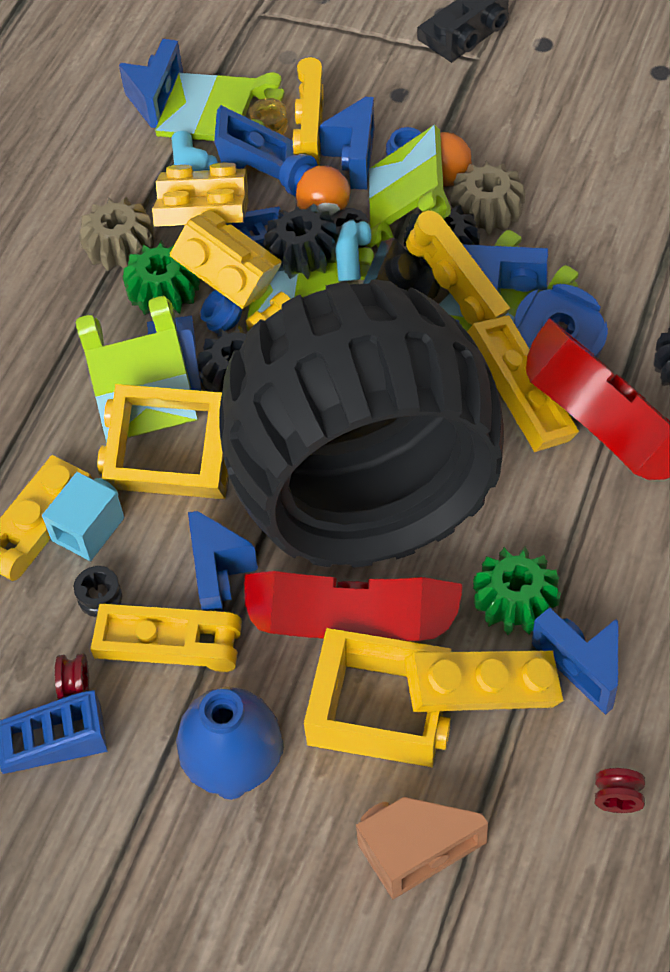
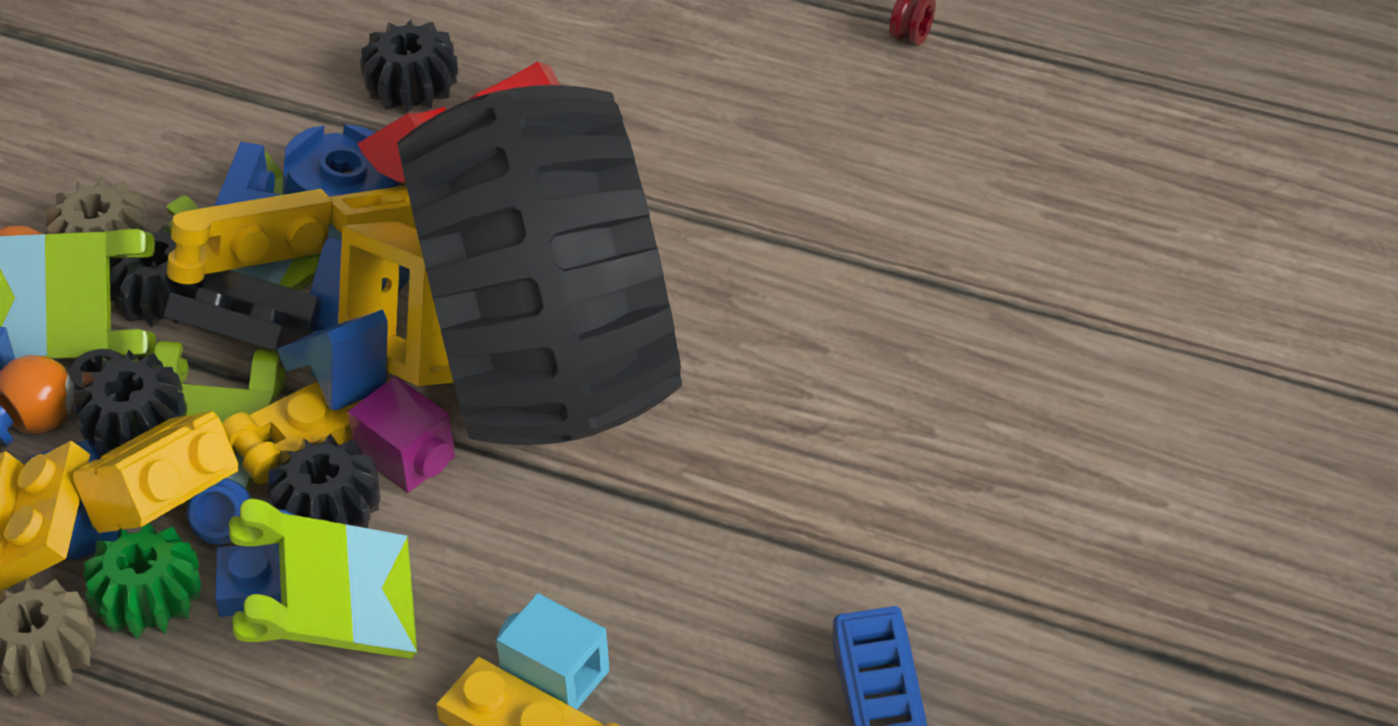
camera: 90 degrees left, 10 degrees down
dark red bush [55,653,89,700] -> none
black bush [73,566,122,617] -> none
yellow plate [91,604,242,672] -> none
yellow window [97,384,229,499] -> none
blue piece [176,686,284,800] -> none
blue slope [188,511,258,612] -> none
red brick [244,571,462,641] -> none
yellow window [304,628,452,768] -> none
medium azure arm [336,220,371,281] -> none
nougat slope [356,797,488,900] -> none
yellow plate [404,651,564,712] -> none
green gear [473,546,561,636] -> none
blue slope [532,608,618,715] -> none
dark red bush [594,768,645,813] -> none

